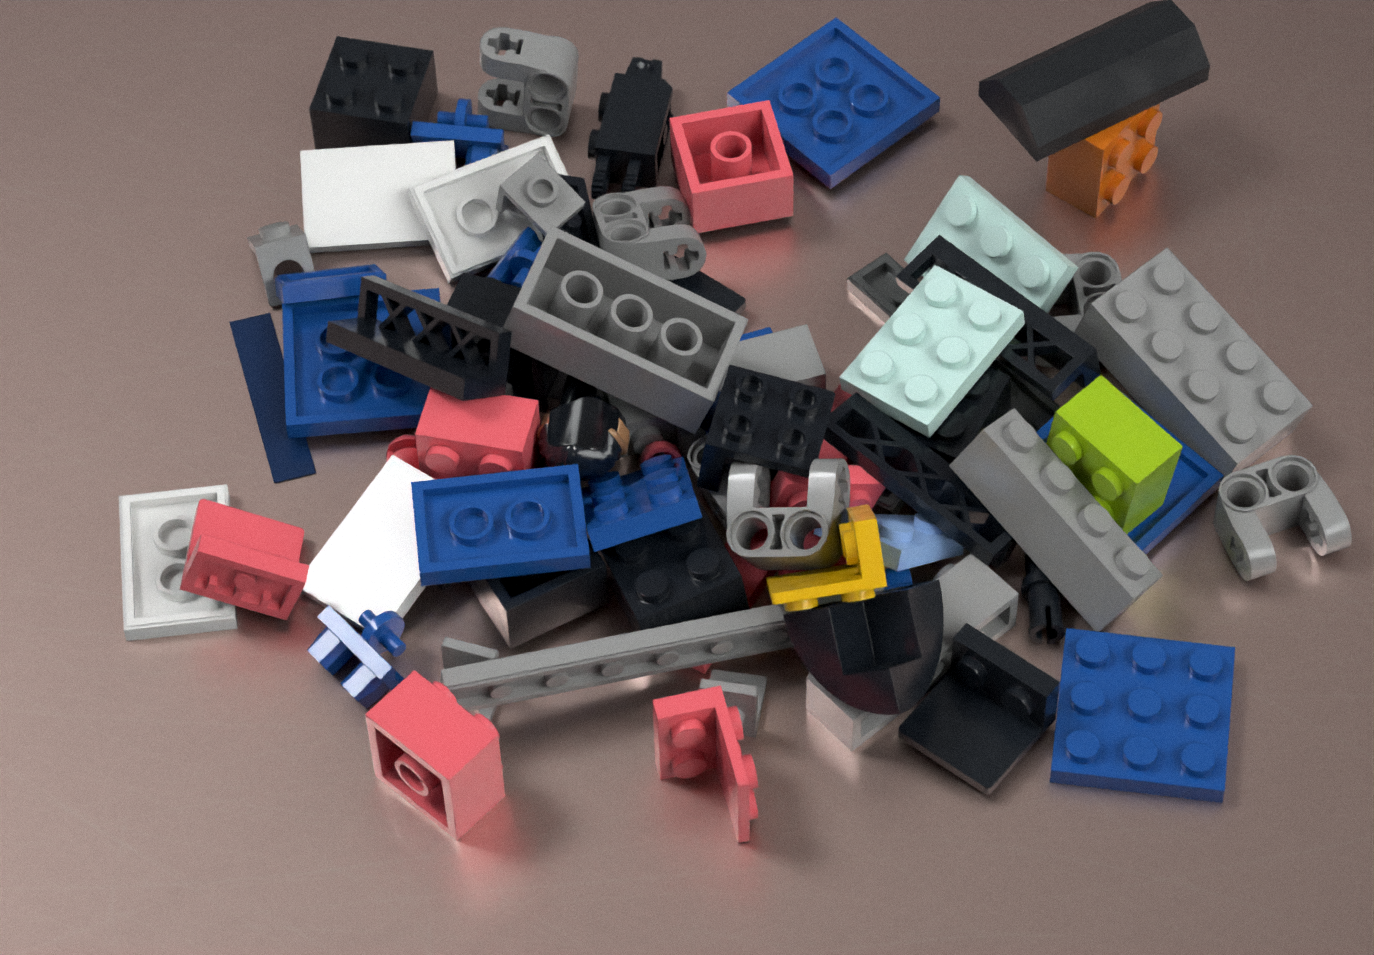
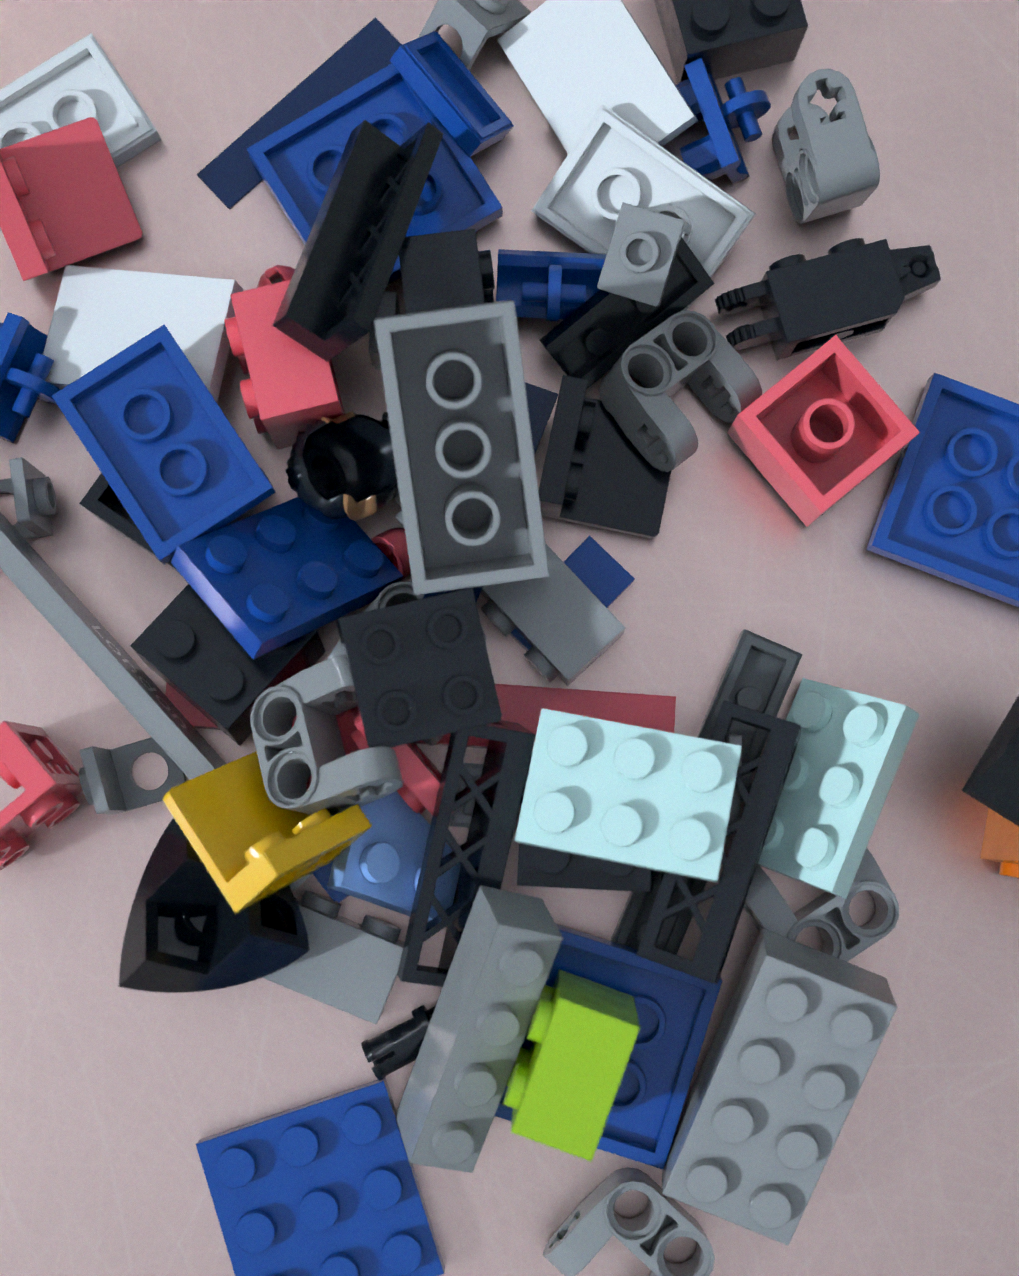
camera: 55 degrees right, 30 degrees up
black bracket [898,623,1060,794] -> none

